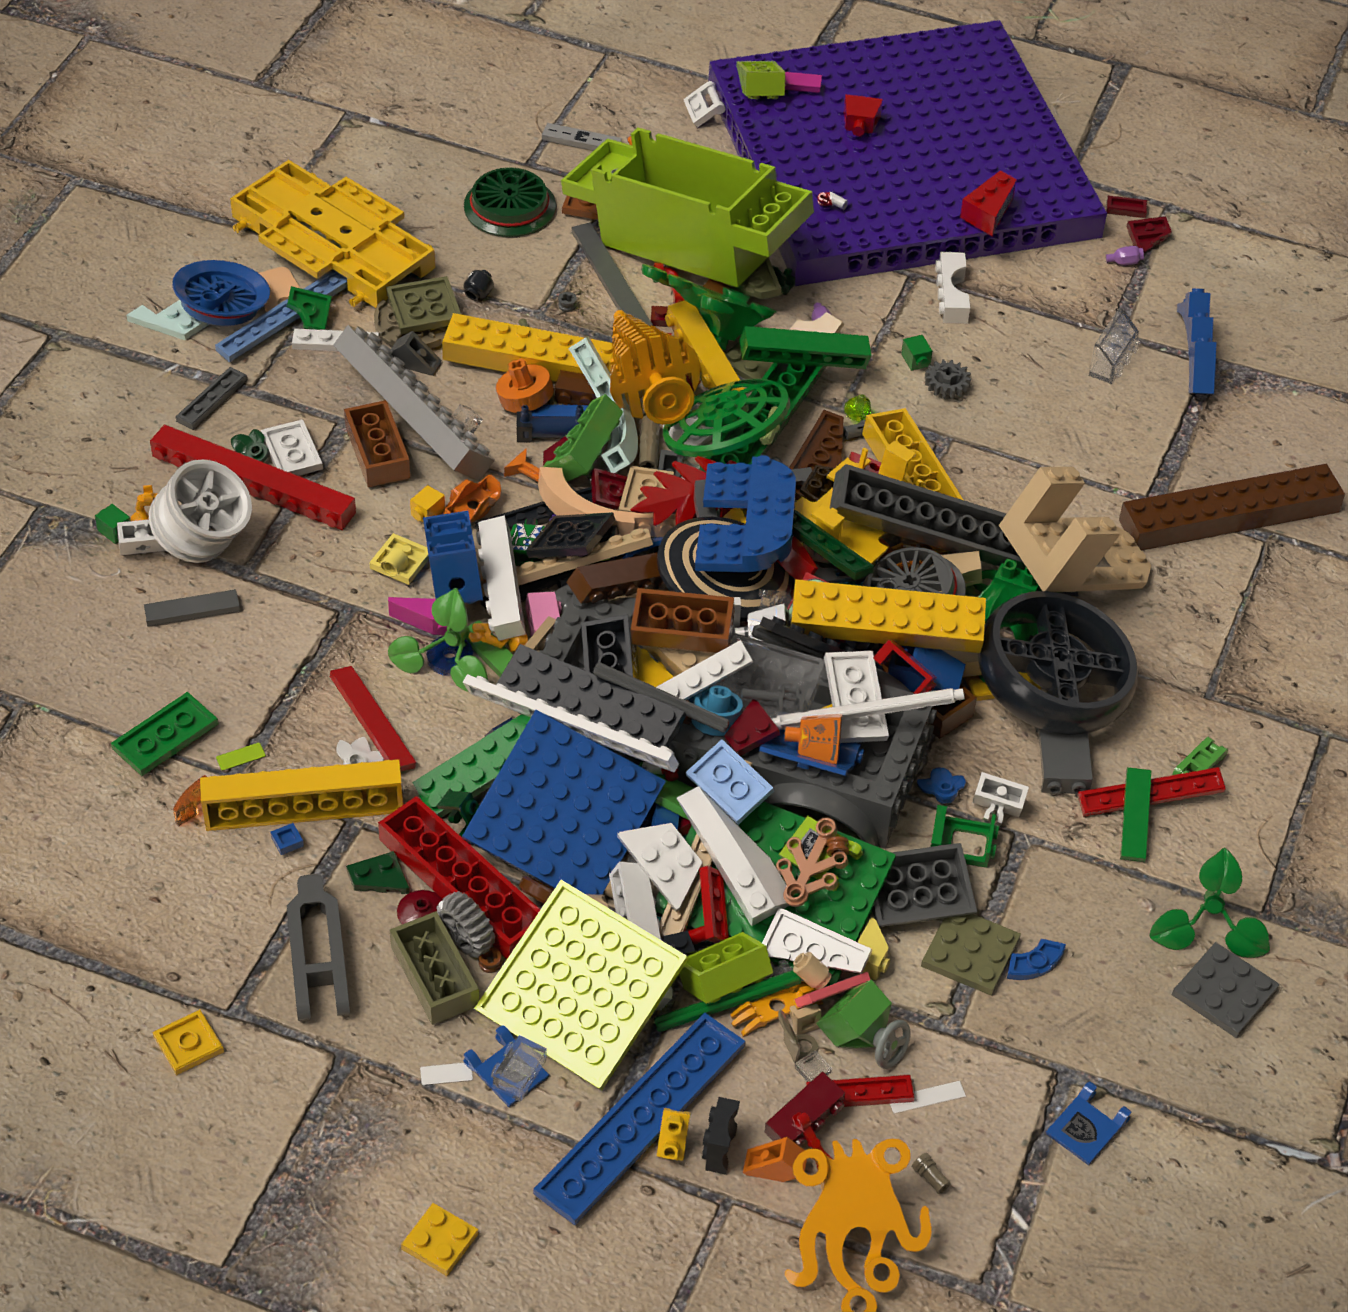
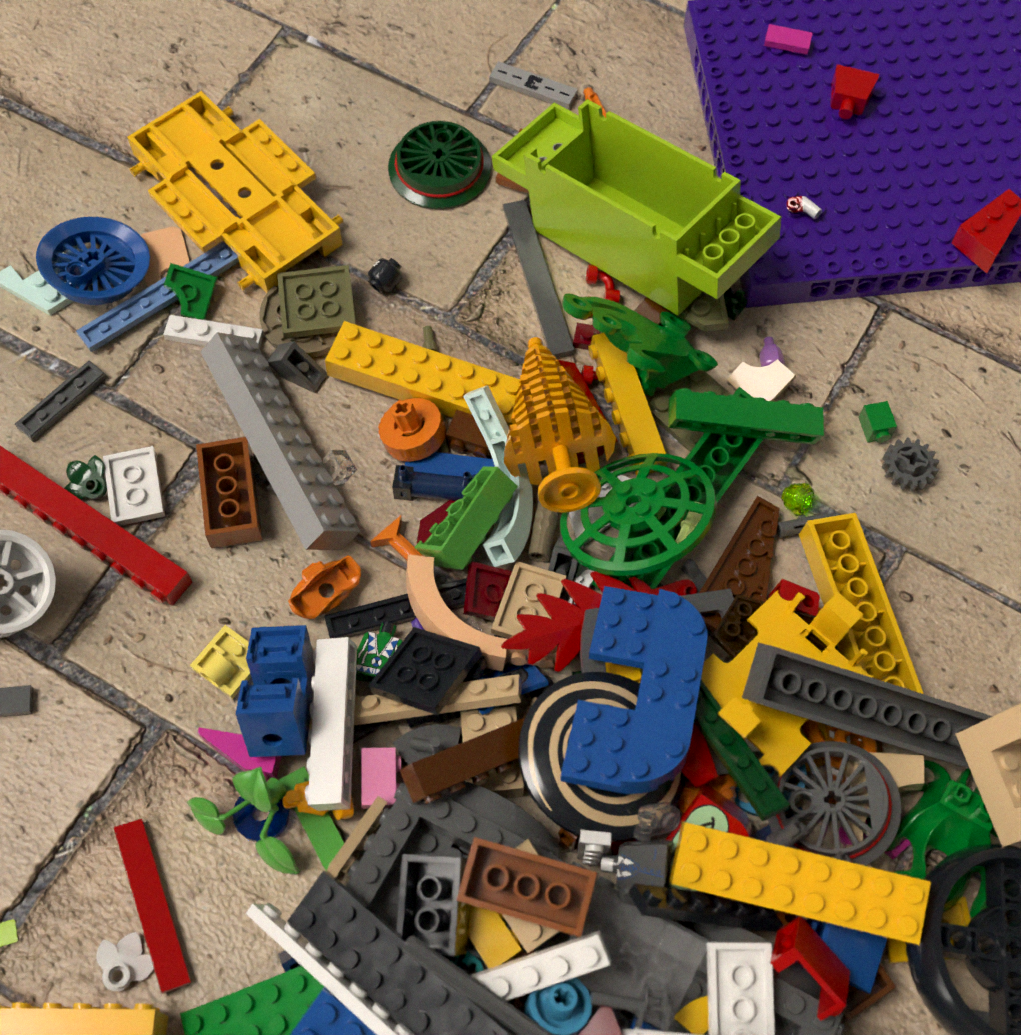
camera: 10 degrees right, 15 degrees up
yellow brick [410,485,445,523] -> none
dark grey bush [558,292,577,312] -> none
white plate [683,81,725,128] -> none
lime slope [737,61,785,99] -> none
white arch [935,252,970,324] -> none

